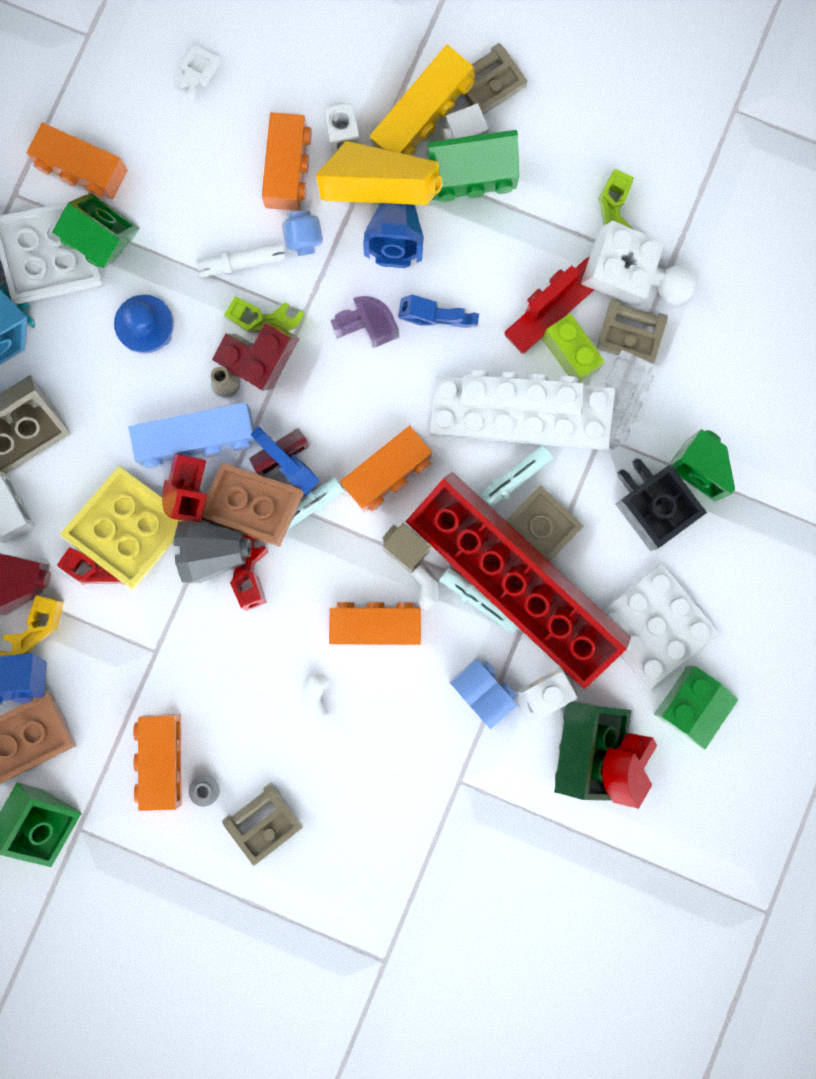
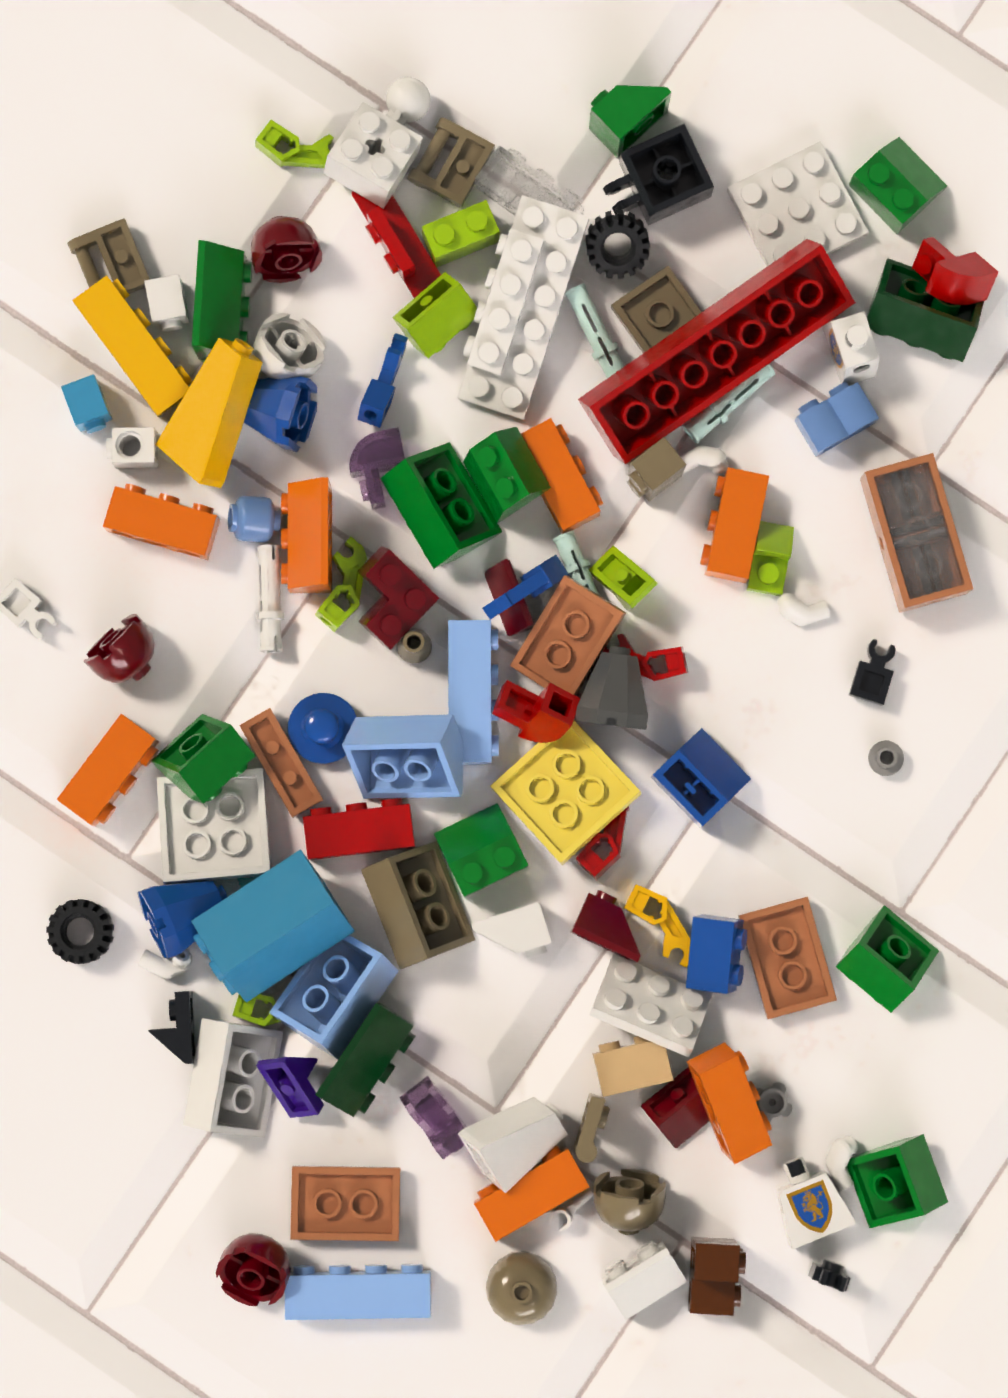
camera: 80 degrees left, 0 degrees up
orange brick [133,714,182,811] -> none
dark tan plate [222,783,303,866] -> none
none -> dark azure brick [61,374,113,433]
none -> dark red cylinder [83,614,155,683]
none -> nougat plate [239,708,324,818]
none -> dark red cylinder [251,216,322,283]
none -> white cylinder [253,313,326,379]
none -> orange slope [281,477,332,593]
none -> red brick [303,798,416,860]
none -> light blue slope [342,714,463,799]
none -> green slope [380,442,502,569]
none -> lime brick [392,272,477,359]
none -> green slope [434,803,529,898]
none -> green slope [463,427,551,523]
none -> black tyre [586,210,650,279]
none -> lime slope [589,546,658,610]
none -> blue slope [651,728,751,828]
none -> lime slope [746,521,794,596]
none -> black plate [848,639,896,706]
none -> clear brick [860,453,973,613]

